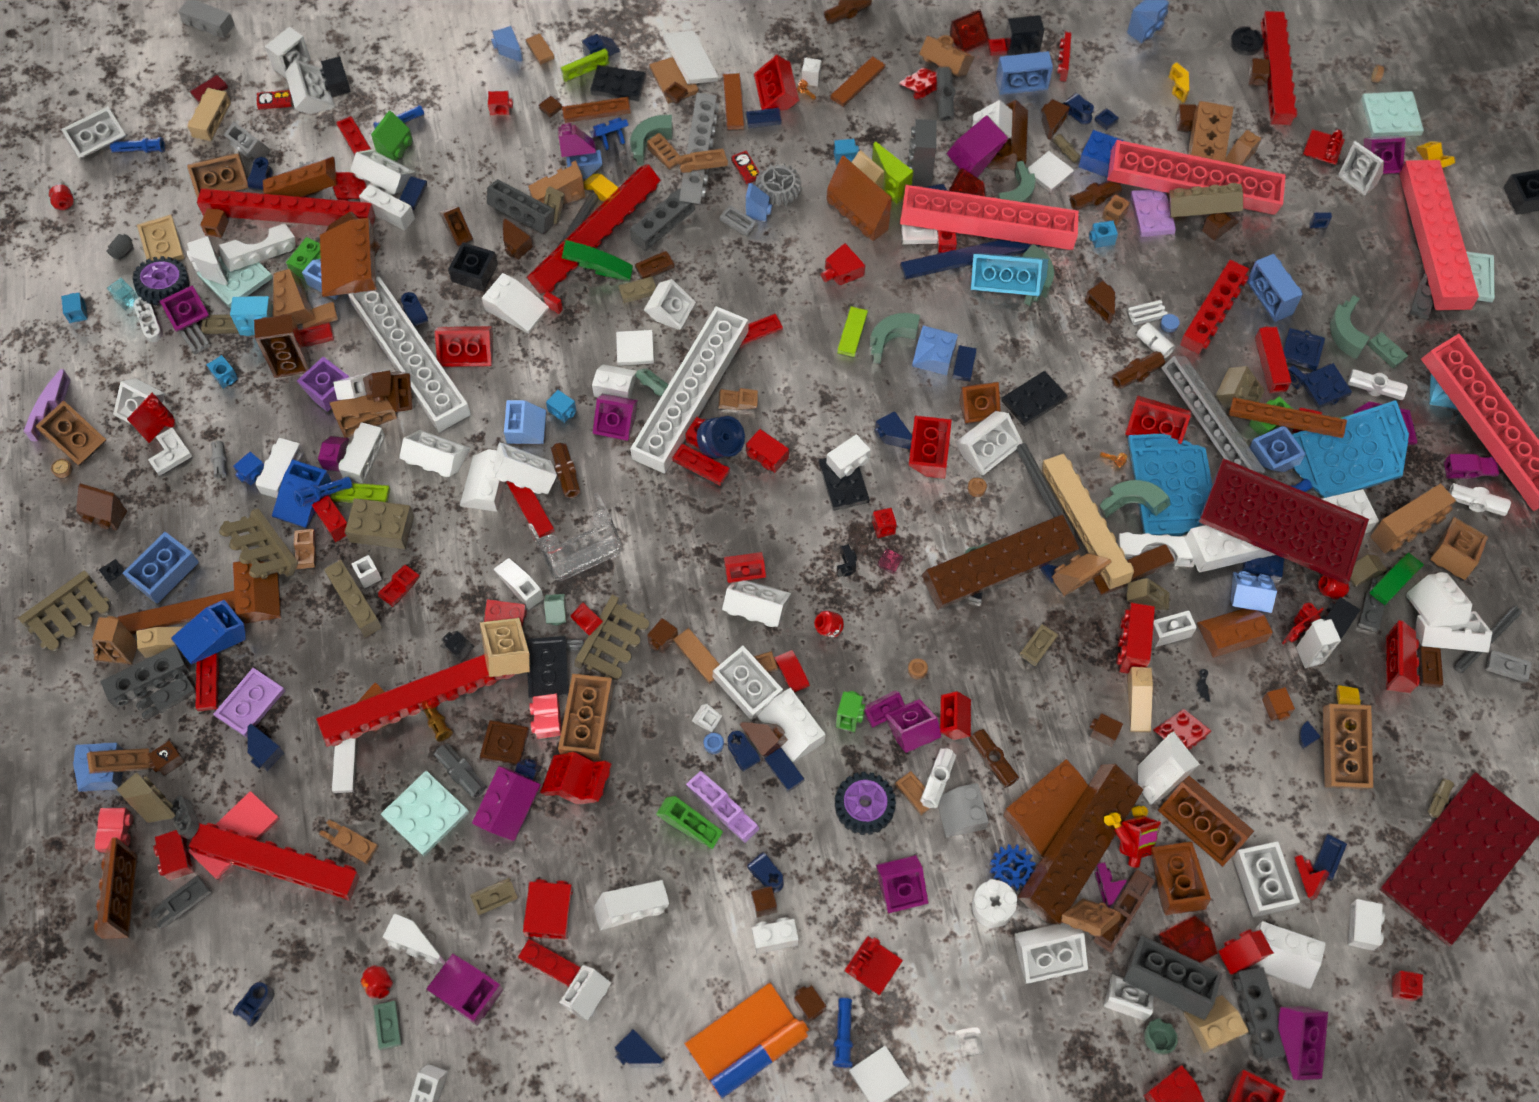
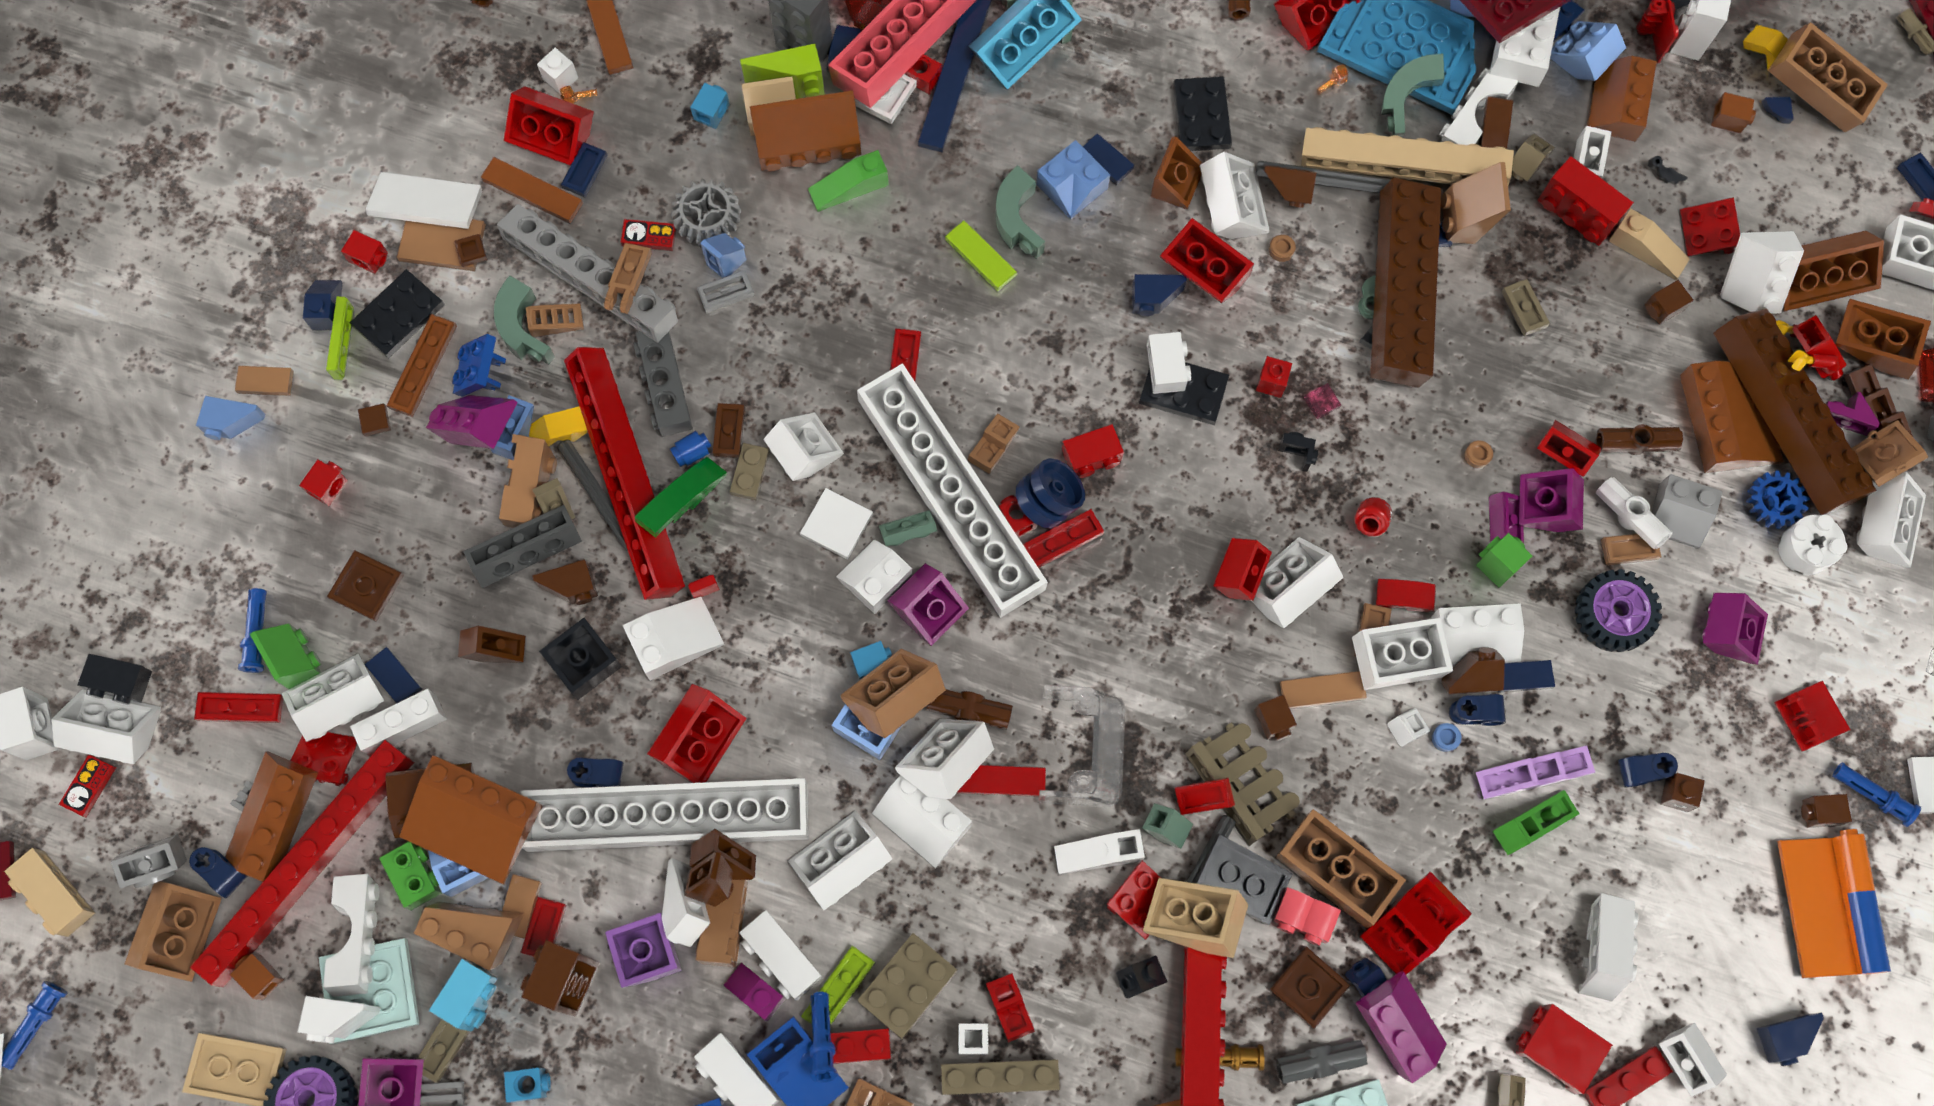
camera: 60 degrees left, 10 degrees up
white brick [752,917,798,954] -> none
red torso [821,243,865,285] -> none
none -> reddish brown tile [327,550,404,622]
none -> red brick [341,230,388,274]
none -> blue brick [670,431,711,467]
none -> bright green slope [808,150,889,212]
none -> medium nougat slope [840,649,946,738]
none -> reddish brown slope [1263,164,1317,208]

